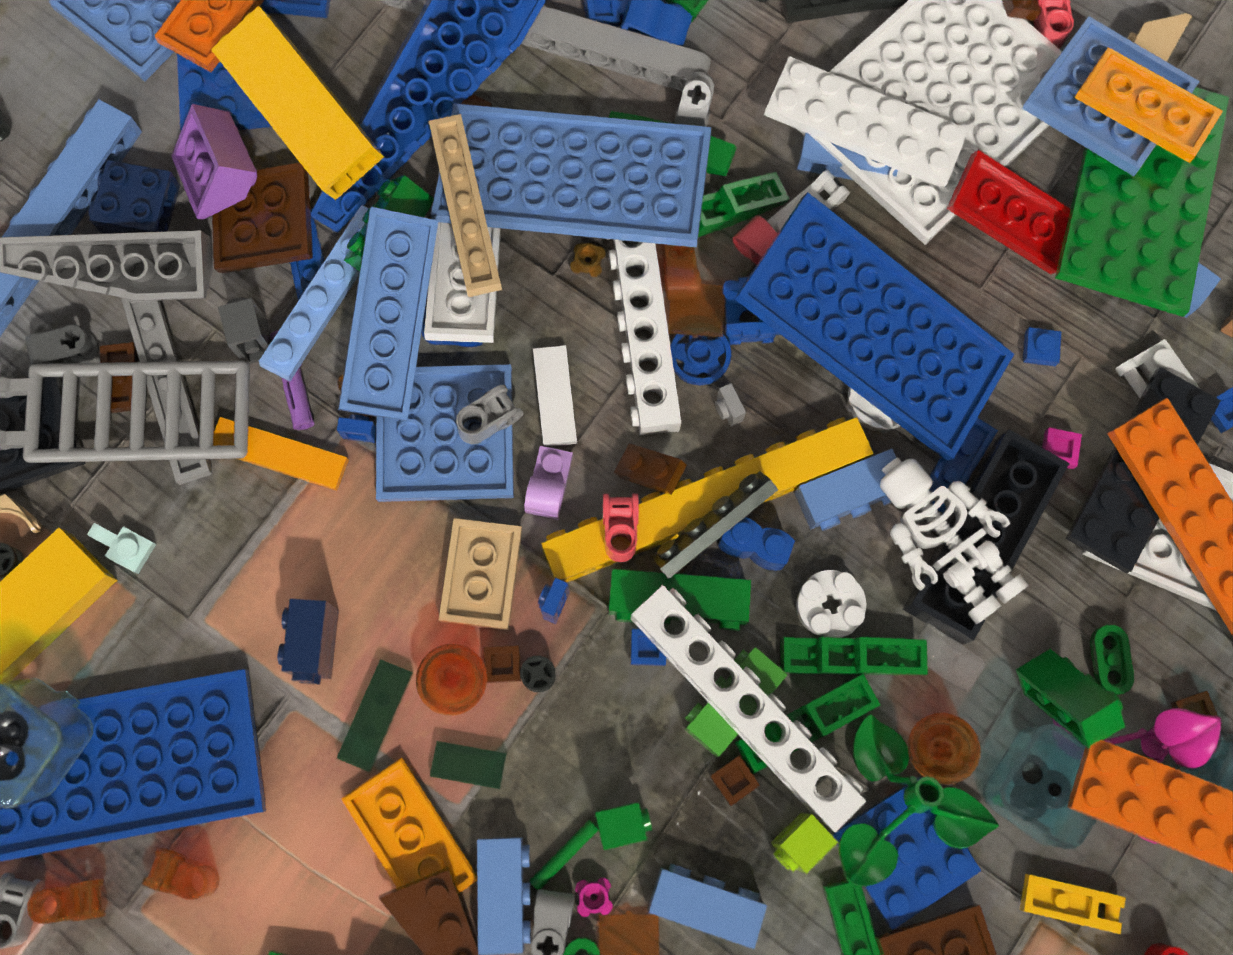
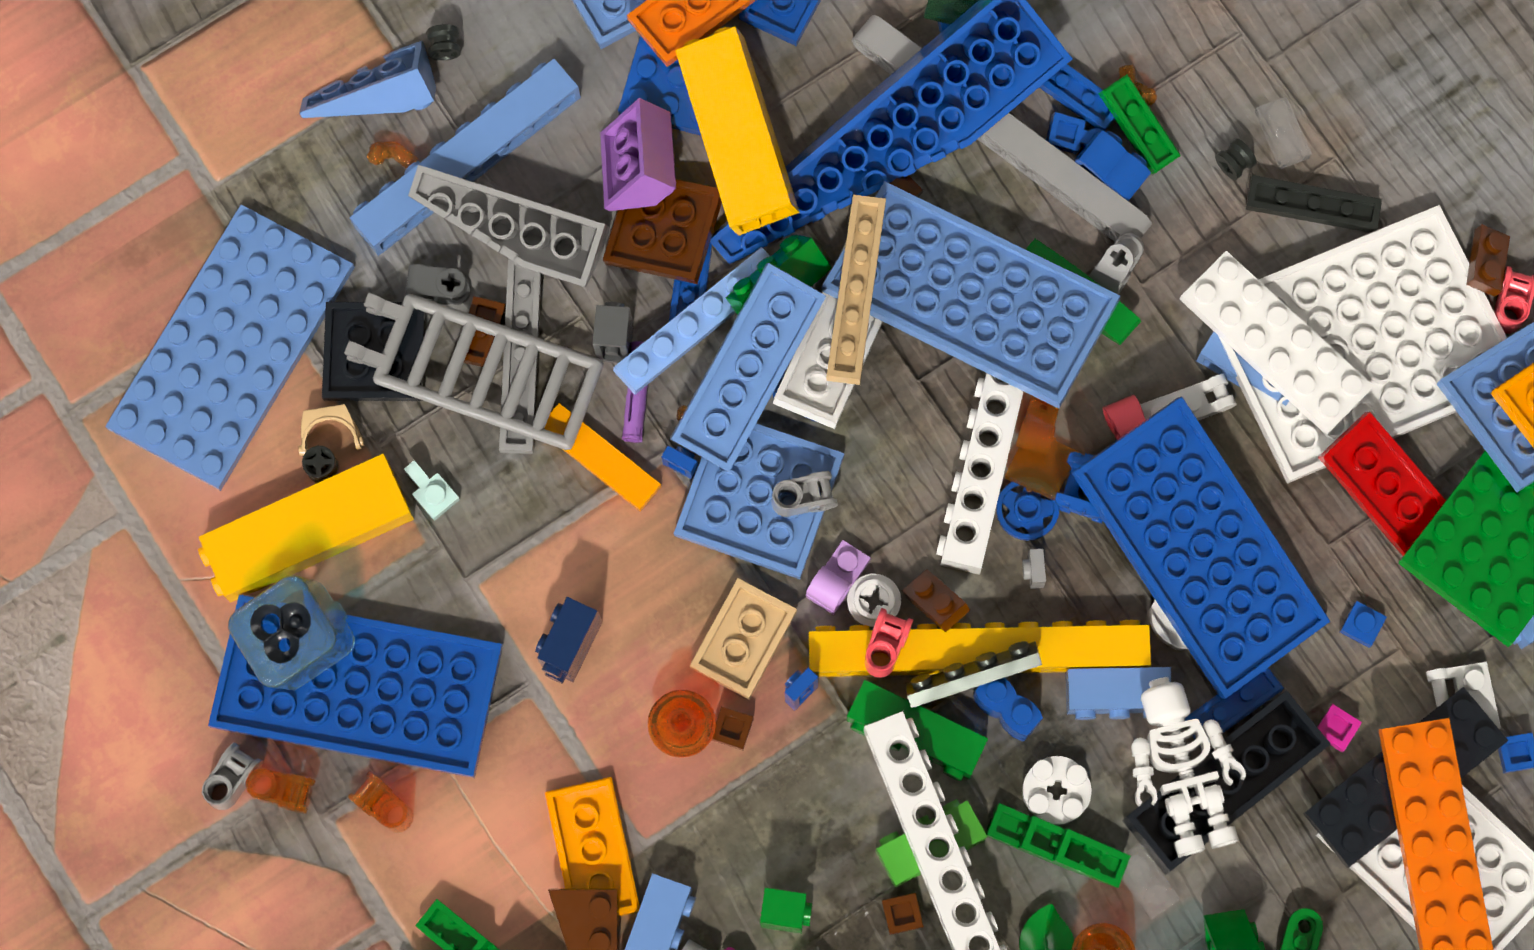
camera: 30 degrees right, 0 degrees up
dark blue brick [89,160,180,234] -> none
clear green tile [336,659,414,772] -> none
clear green tile [430,741,507,789] -> none
pearl dark grey wheel [520,656,556,693] -> none
green piece [529,820,599,891] -> none
white tile [533,345,577,447] -> none
pearl gold plate [570,243,606,277] -> none
blue plate [631,629,667,666] -> none
green slope [666,172,789,247] -> none
green slope [735,674,881,774] -> none
none -> white gear [847,574,901,627]

